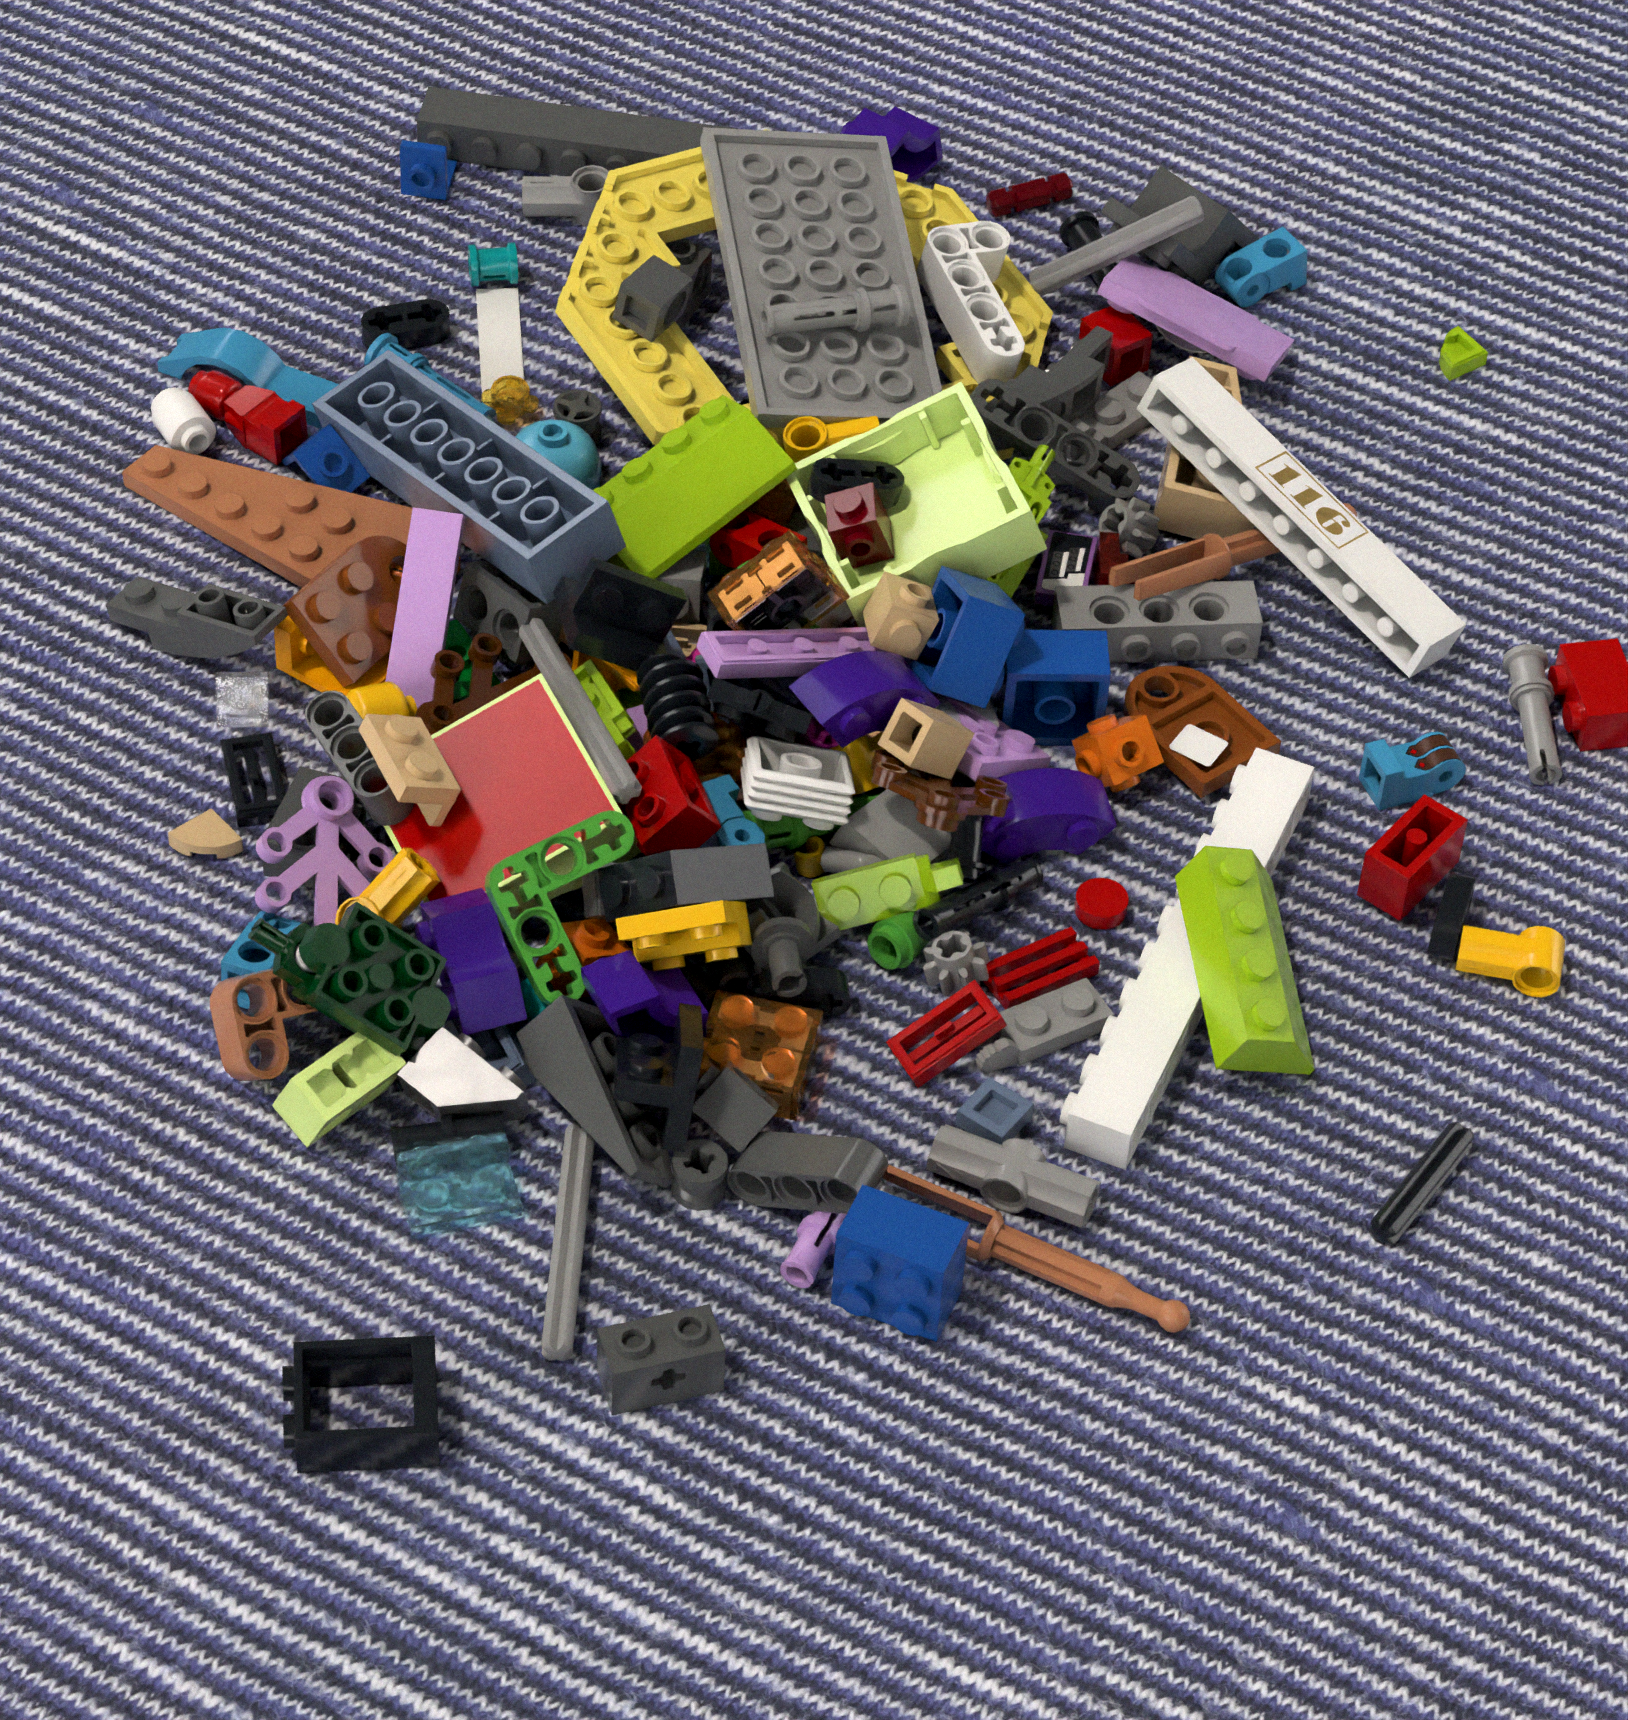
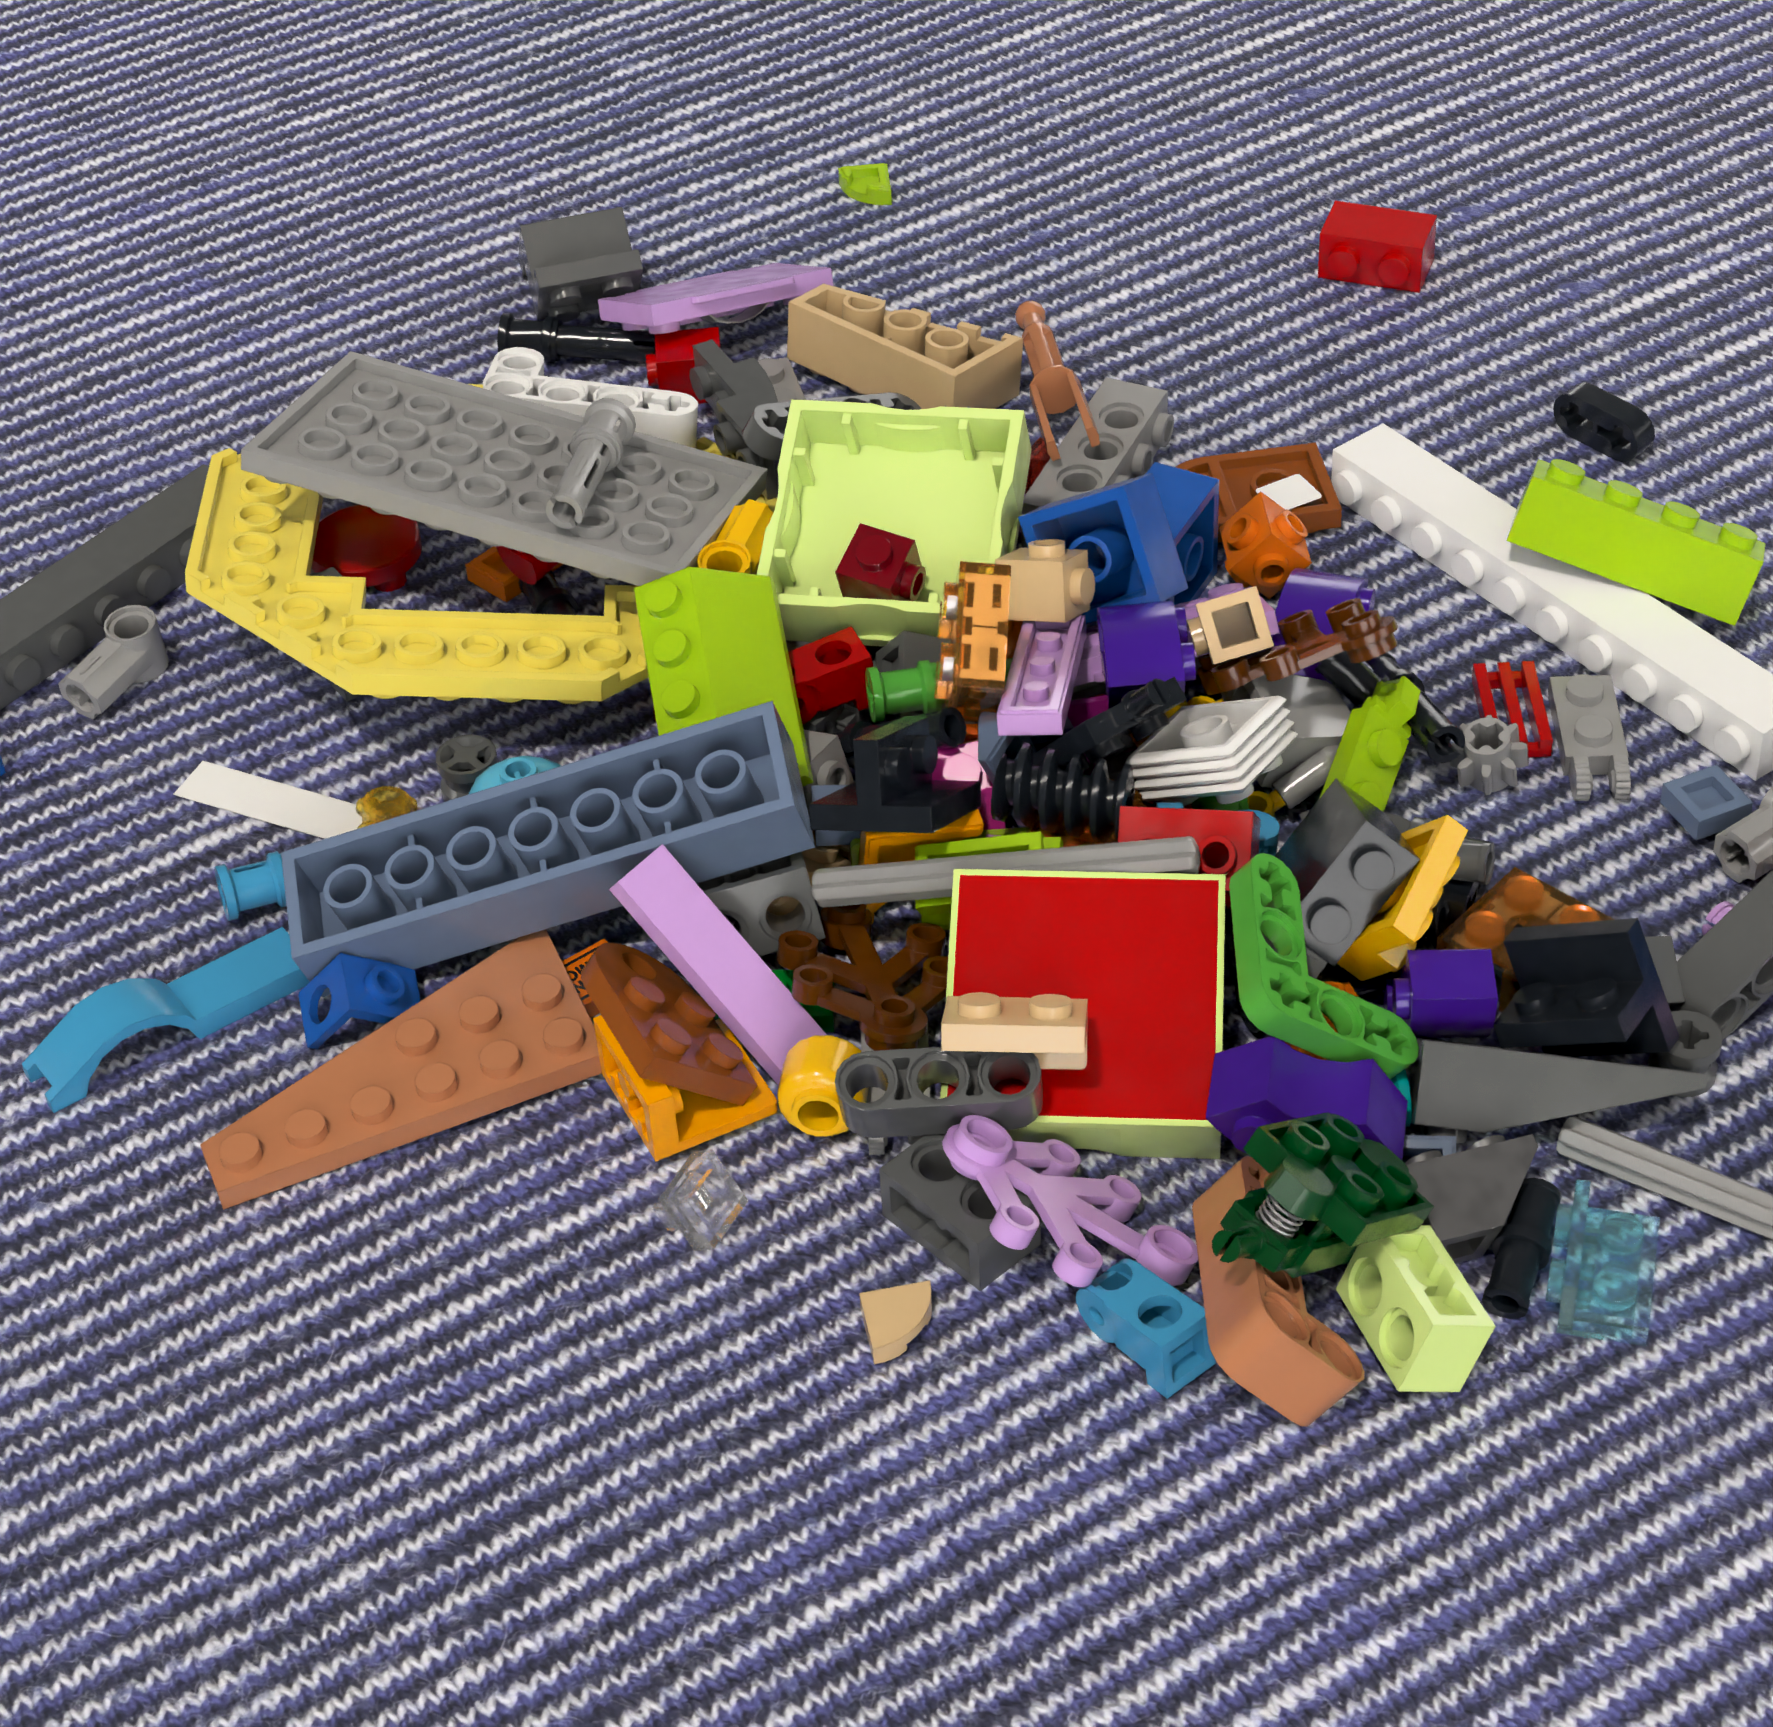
camera: 55 degrees left, 5 degrees down
dark grey slope [106,576,288,658] -> none
white brick [151,387,216,455] -> none
red piece [188,370,308,465] -> none
black tile [220,732,286,827] -> none
yellow piece [335,847,440,929] -> none
black beam [361,299,450,350] -> none
teal bush [468,242,518,287] -> none
dark grey brick [612,255,693,343] -> none
black beam [808,458,904,509] -> none
dark purple brick [840,106,943,182] -> none
bright green cone [867,905,930,969] -> none
red tile [886,979,1007,1088] -> none
dark red axle [986,172,1073,217] -> none
light grey axle [1029,196,1205,296] -> none
red tile [1074,878,1129,930] -> none
white brick [1137,357,1467,678] -> none
dark azure leg [1215,227,1308,307] -> none
red brick [1357,794,1468,921] -> none
dark azure leg [1359,732,1466,810] -> none
yellow piece [1455,925,1565,998] -> none
light grey pin [1502,644,1563,786] -> none

